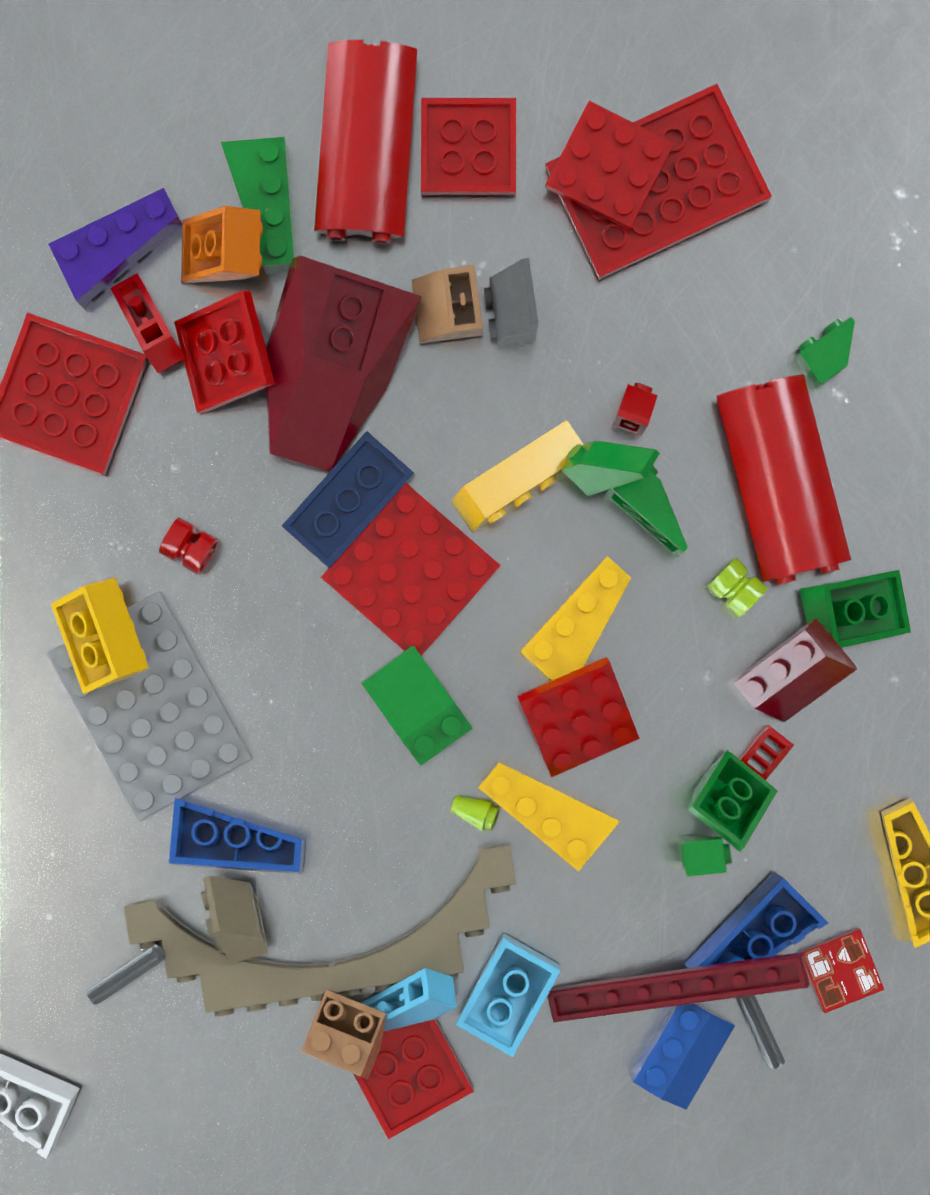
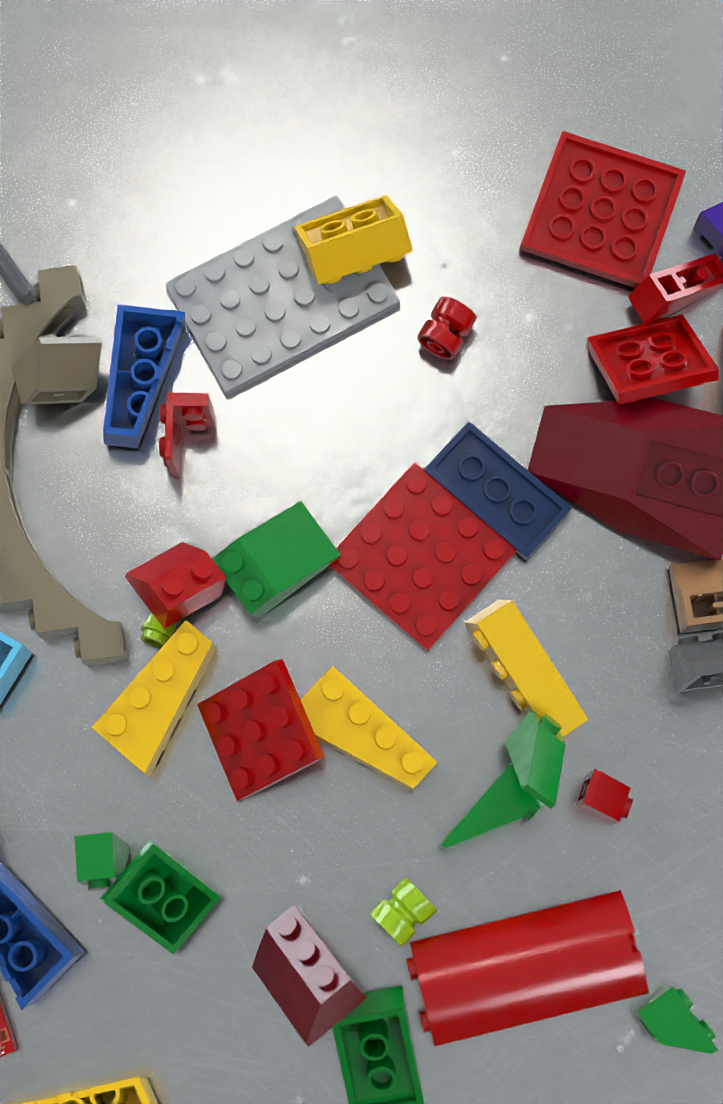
camera: 90 degrees right, 10 degrees down
red slope [740,725,794,781] -> none
none -> red slope [125,542,226,629]
none -> red bracket [159,392,215,477]

